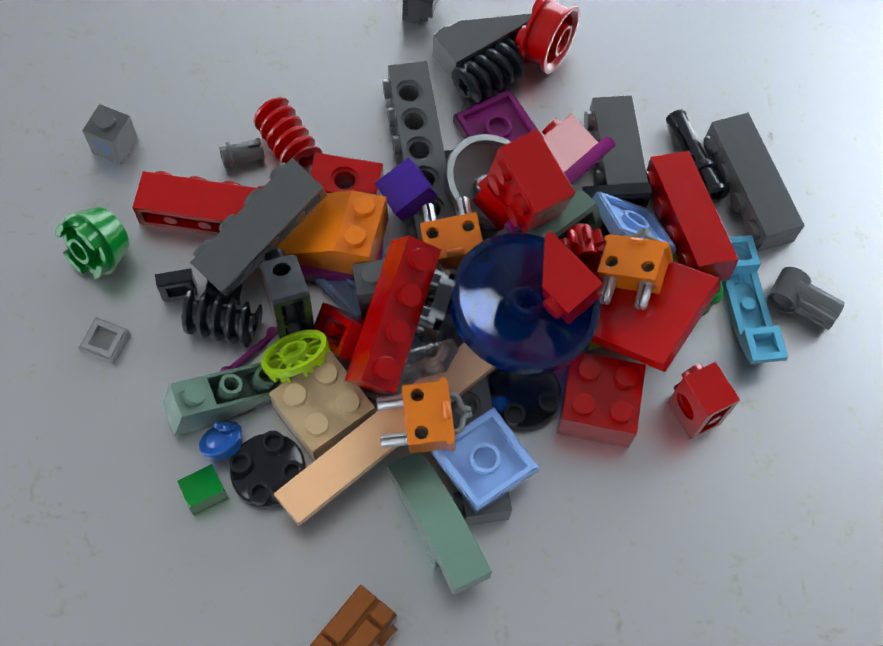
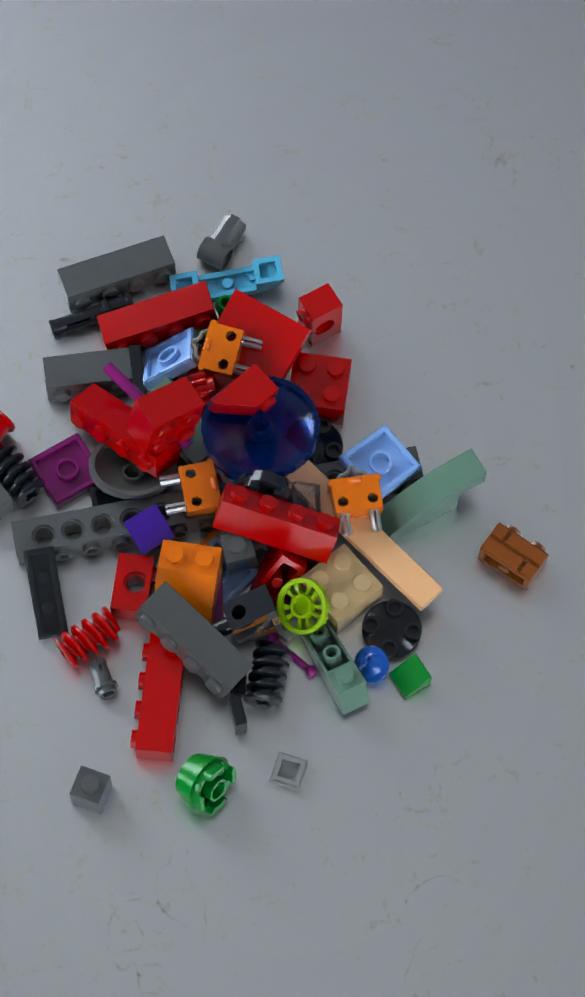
camera: 90 degrees left, 0 degrees up
none -> black tile [23,546,69,640]

